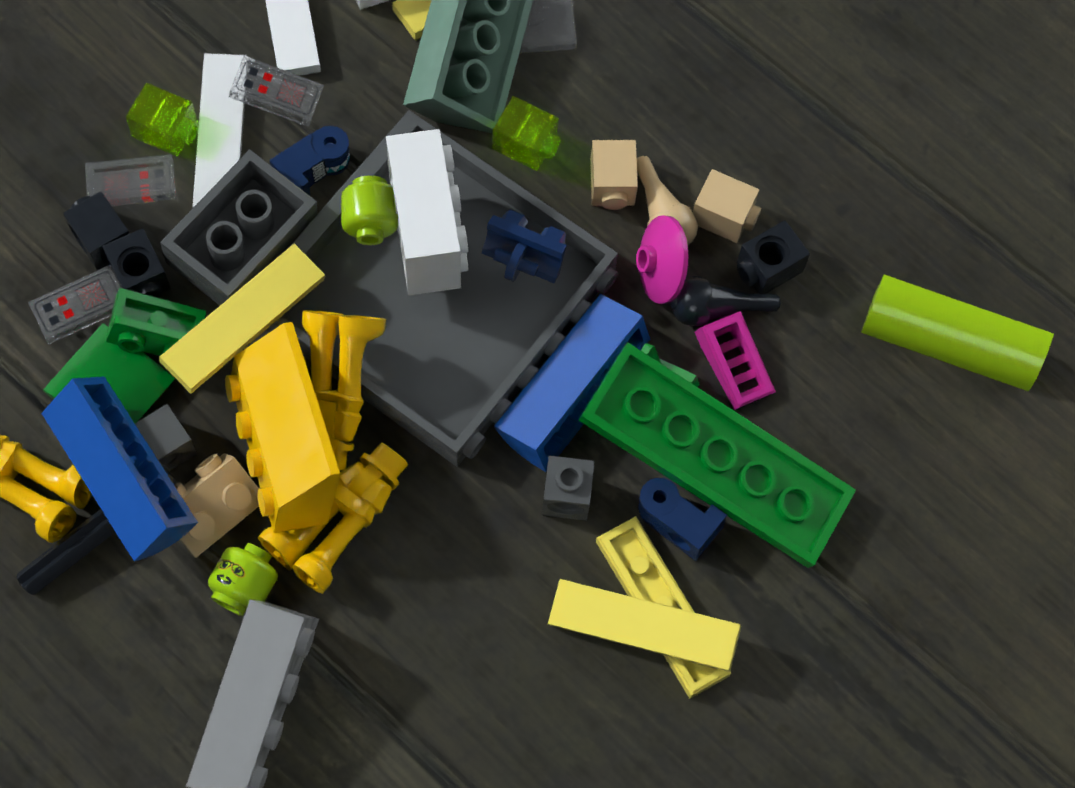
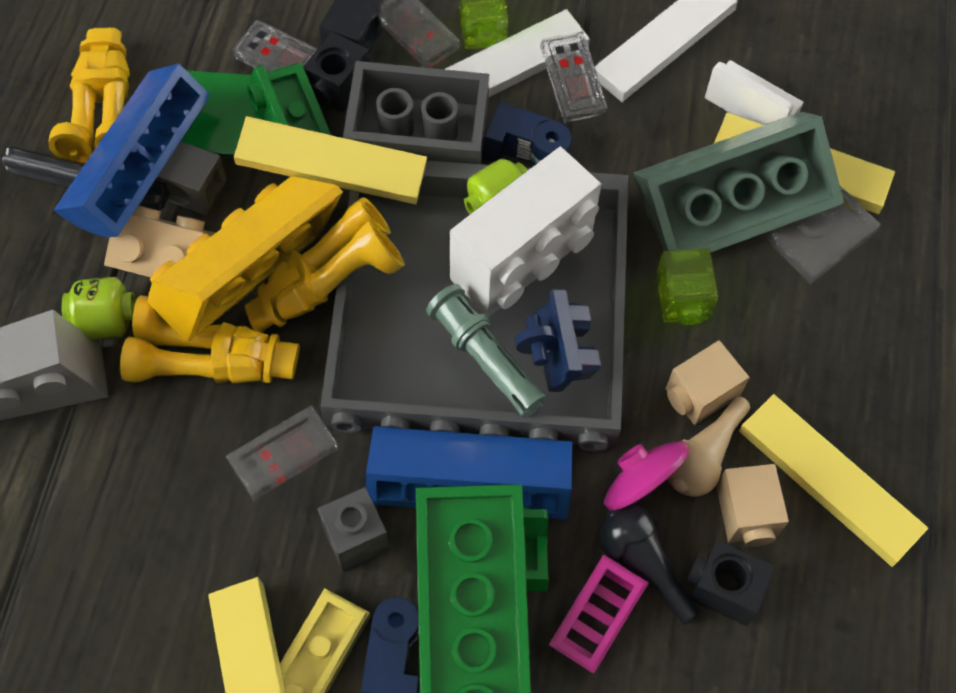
camera: 60 degrees right, 5 degrees down
none -> clear tile [226,405,338,501]
none -> sand green pin [426,284,548,418]
none -> light yellow tile [739,394,928,567]

